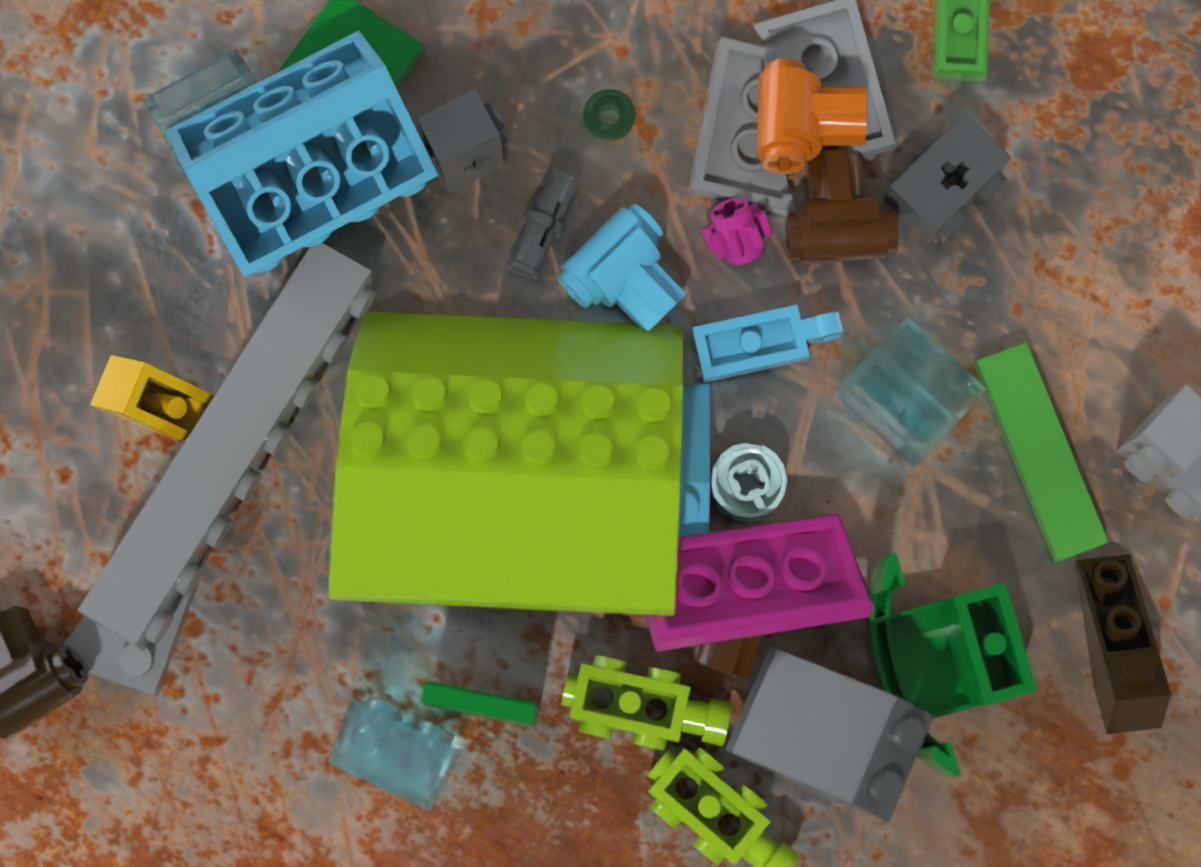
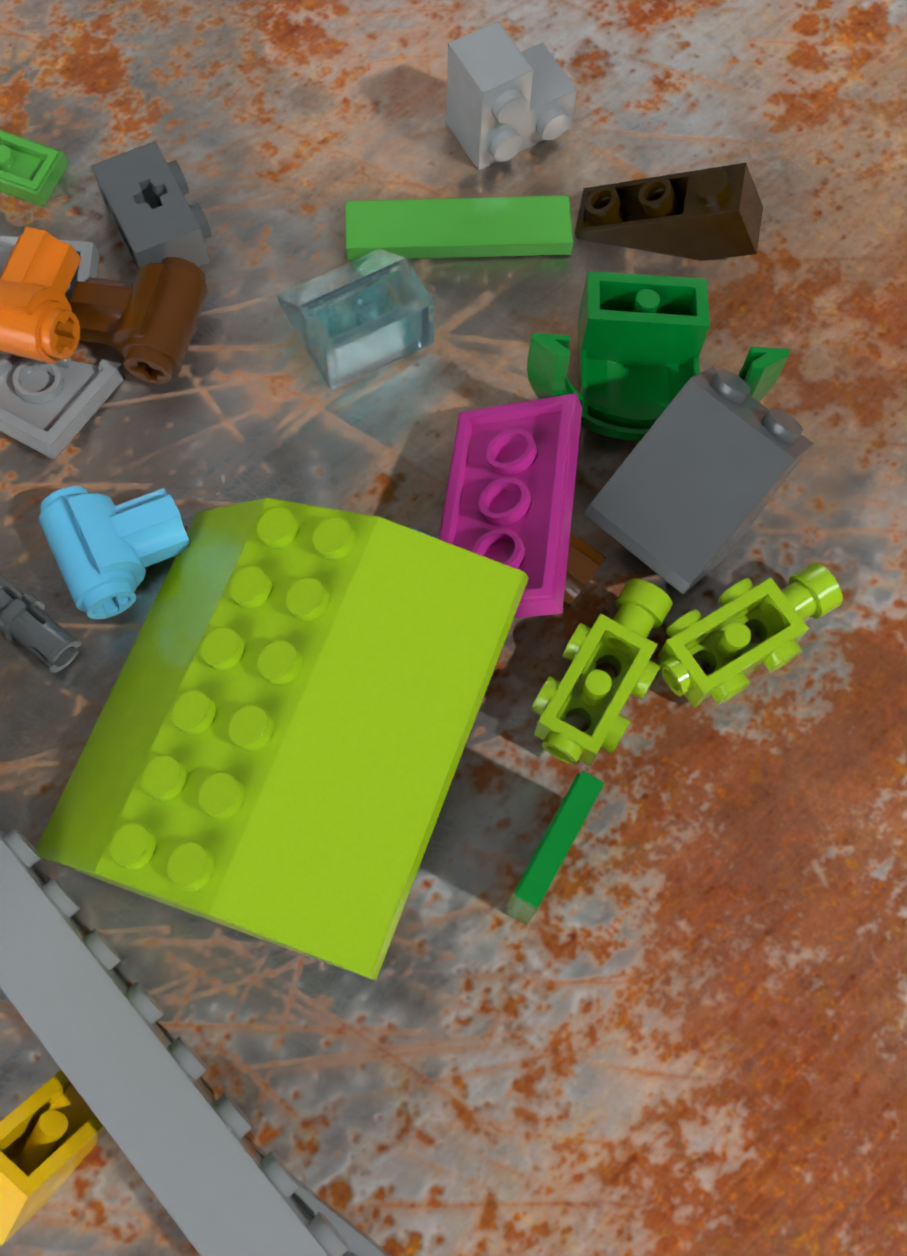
camera: 75 degrees left, 10 degrees down
clear light blue slope [329,695,462,811] -> none
medium azure plate [692,304,843,383] -> none
dark pink gear [702,198,773,265] -> none
light aqua wheel [710,442,787,523] -> none

